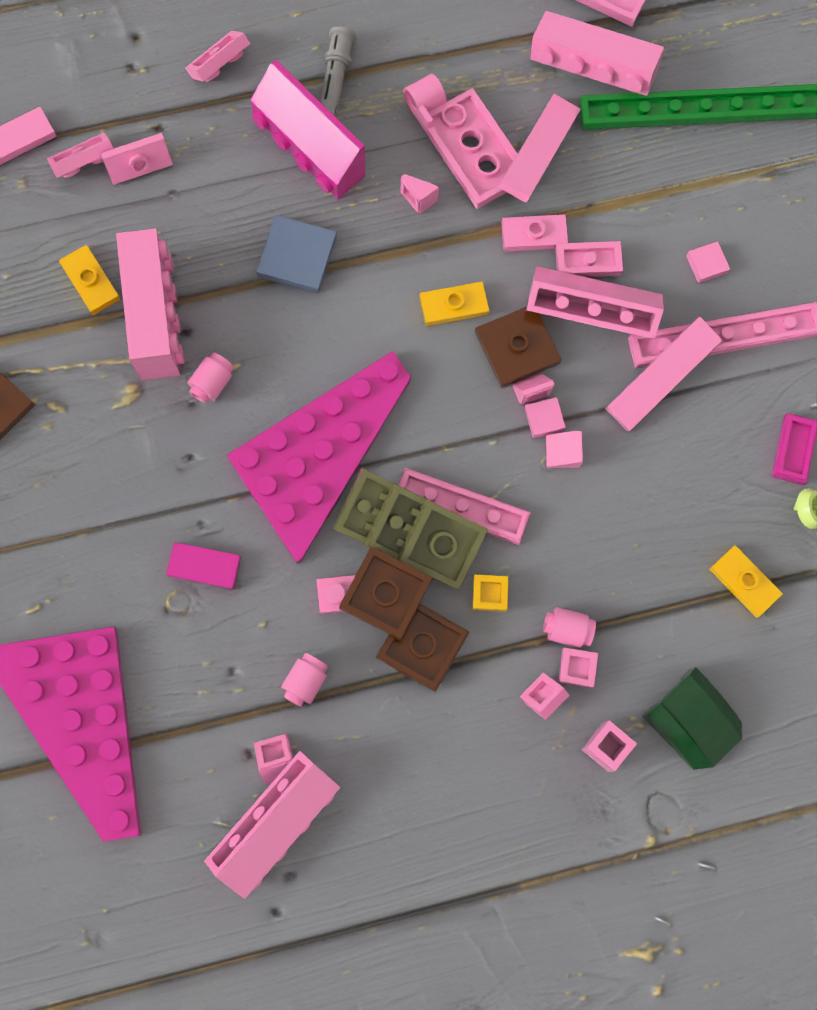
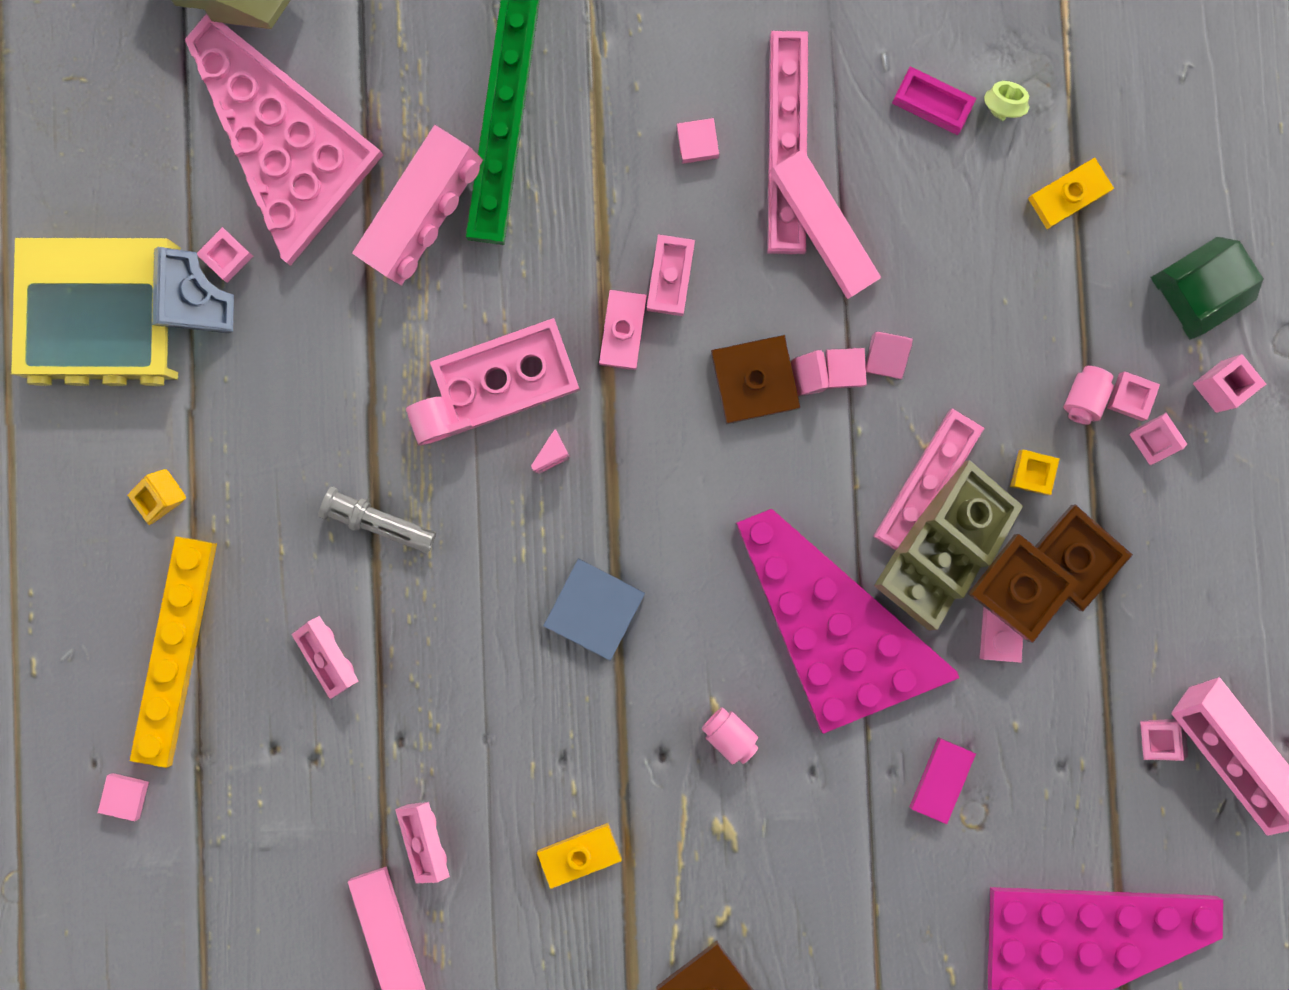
camera: 75 degrees left, 10 degrees up
bright pink plate [101,133,173,185] -> none
bright pink brick [116,228,185,381] -> none
slope [250,59,366,199] -> none
bright pink brick [281,653,329,707] -> none
yellow plate [419,281,489,327] -> none
bright pink tile [499,94,581,203] -> none
bright pink brick [527,266,664,339] -> none

